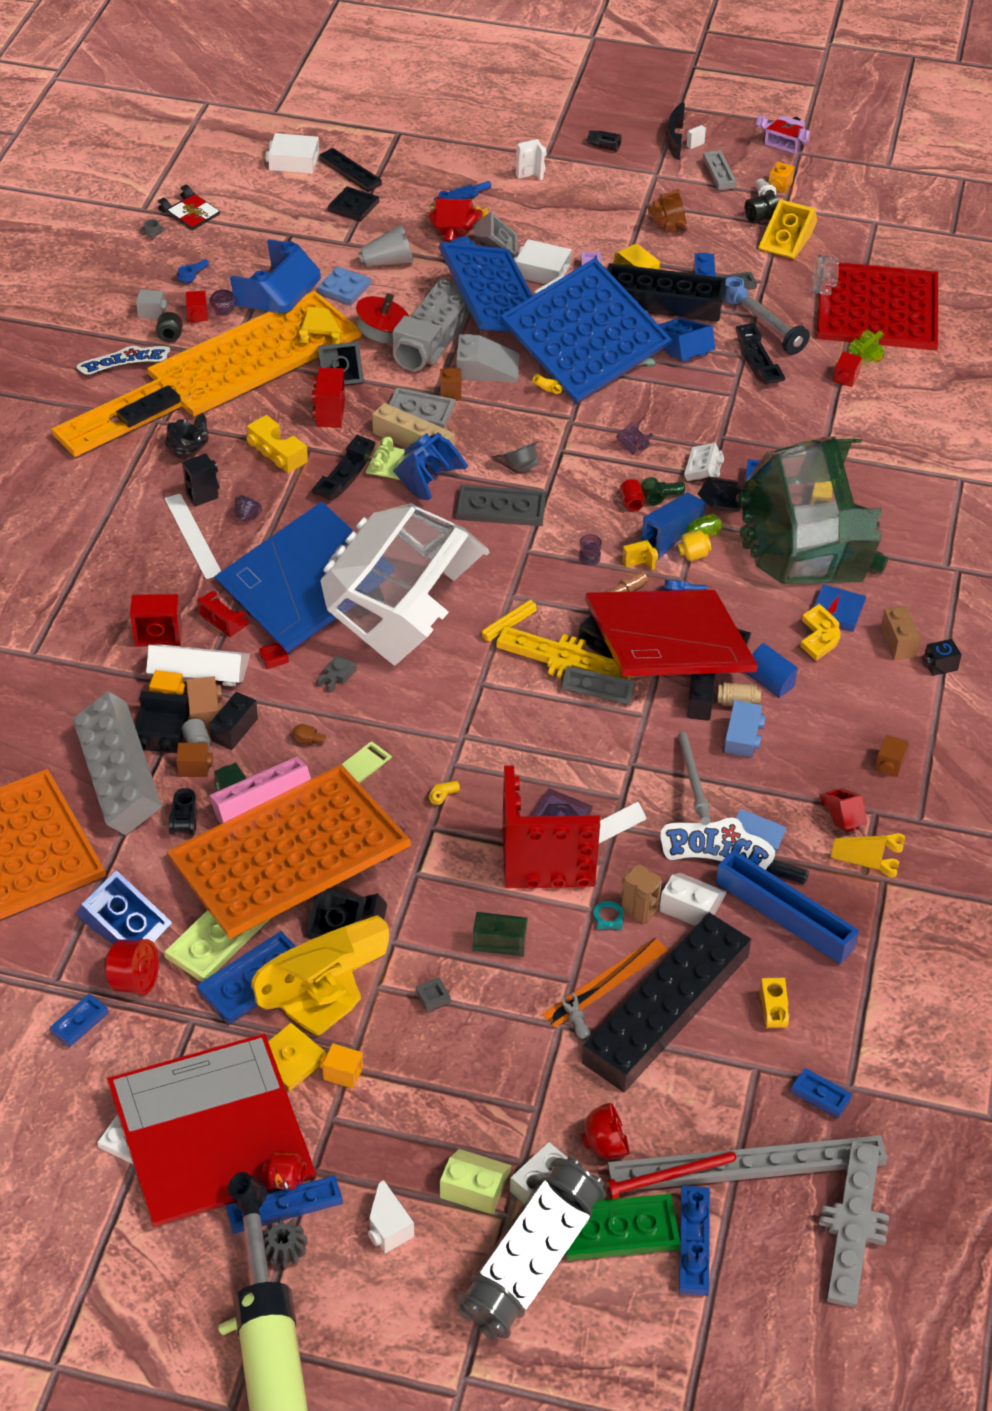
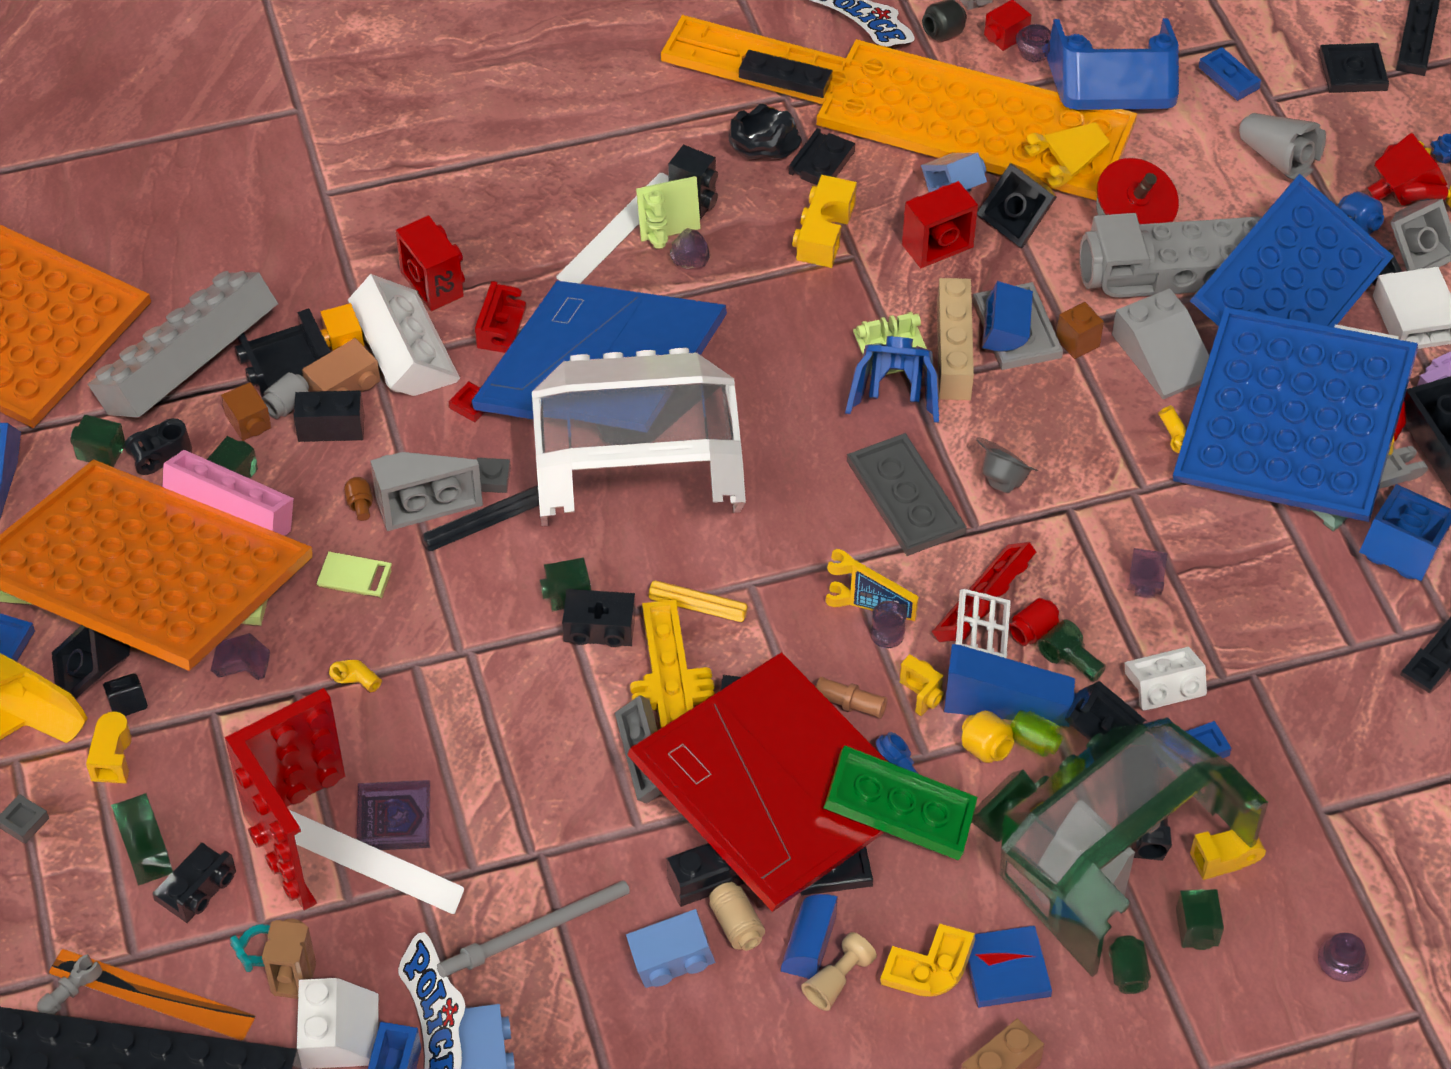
camera: 60 degrees right, 5 degrees up
black slope [312,435,375,500] -> none
medium blue plate [317,266,371,306] -> none
none -> clear green brick [70,415,125,467]
none -> yellow leg [86,712,132,784]
none -> black bracket [152,843,236,923]
none -> light grey slope [370,452,483,531]
none -> black axle [422,485,539,551]
none -> clear green brick [539,557,591,611]
none -> black brick [562,589,636,647]
none -> yellowish green hinge [636,176,701,248]
none -> black plate [789,128,856,185]
none -> tan piece [801,932,877,1011]
none -> green plate [824,745,978,861]
none -> yellow flag [826,549,919,621]
none -> medium blue brick [921,152,987,192]
none -> red plate [932,542,1037,642]
none -> white window [955,589,1011,658]
none -> clear green slope [971,769,1045,842]
none -> blue brick [982,281,1033,351]
none -> blue plate [1199,47,1261,101]
none -> clear purple cone [1318,933,1369,982]

